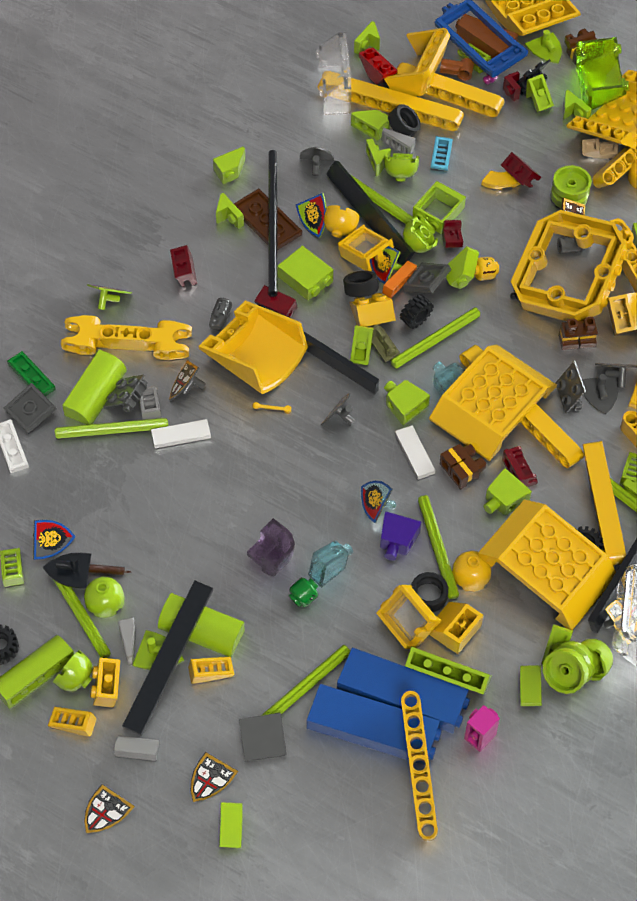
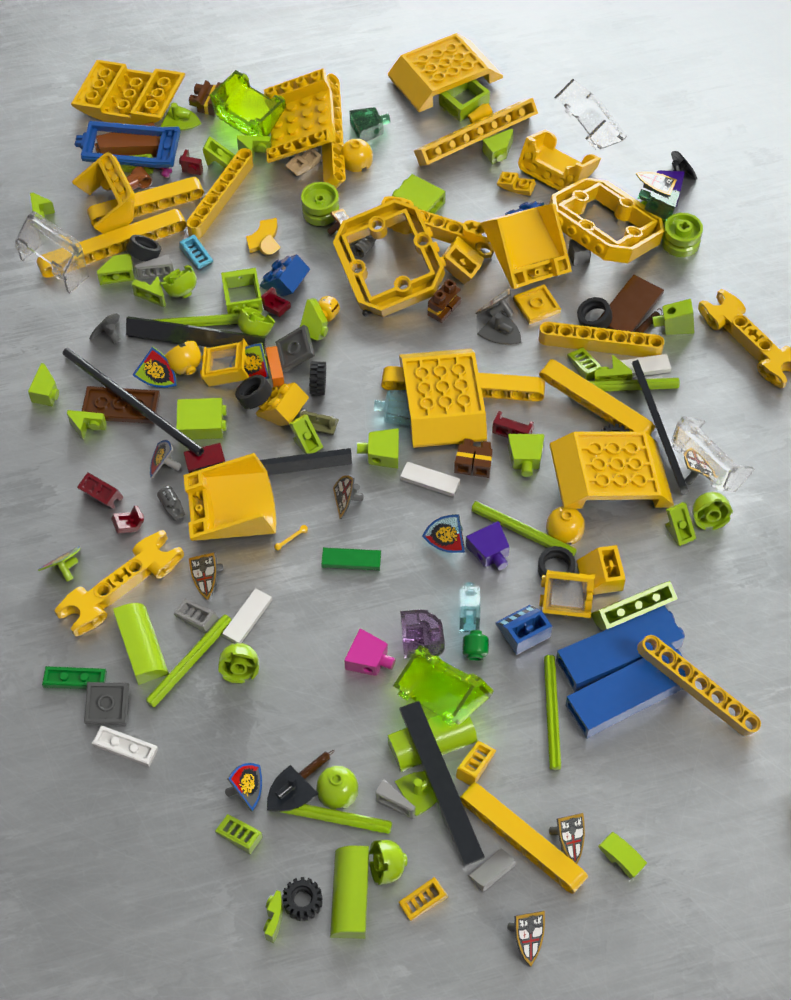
camera: 45 degrees left, 0 degrees up
yellow brick [90,658,120,708] -> none
dark grey hinge [103,375,147,412] -> none
dark grey tile [239,713,287,761] -> none
red slope [359,47,398,85] -> none
lime axle [391,307,480,369] -> none
dark pink brick [464,705,500,752] -> none
dark red hinge [501,152,541,188] -> none
black hinge [517,59,551,96] -> none
lime slope [520,665,542,706] -> none
lime wheel [542,641,596,694] -> none
dark grey hinge [555,361,586,413] -> none
none -> dark red bracket [111,505,144,533]
none -> shield [150,440,181,479]
none -> yellow beam [187,148,254,239]
none -> lime cylinder [218,643,259,684]
none -> yellow tile [259,234,281,256]
none -> blue slope [260,254,310,297]
none -> green tile [321,547,381,571]
none -> dark pink torso [344,629,396,676]
none -> clear neon green windscreen [393,645,494,727]
none -> yellow beam [460,782,588,894]
none -> blue slope [495,605,552,655]

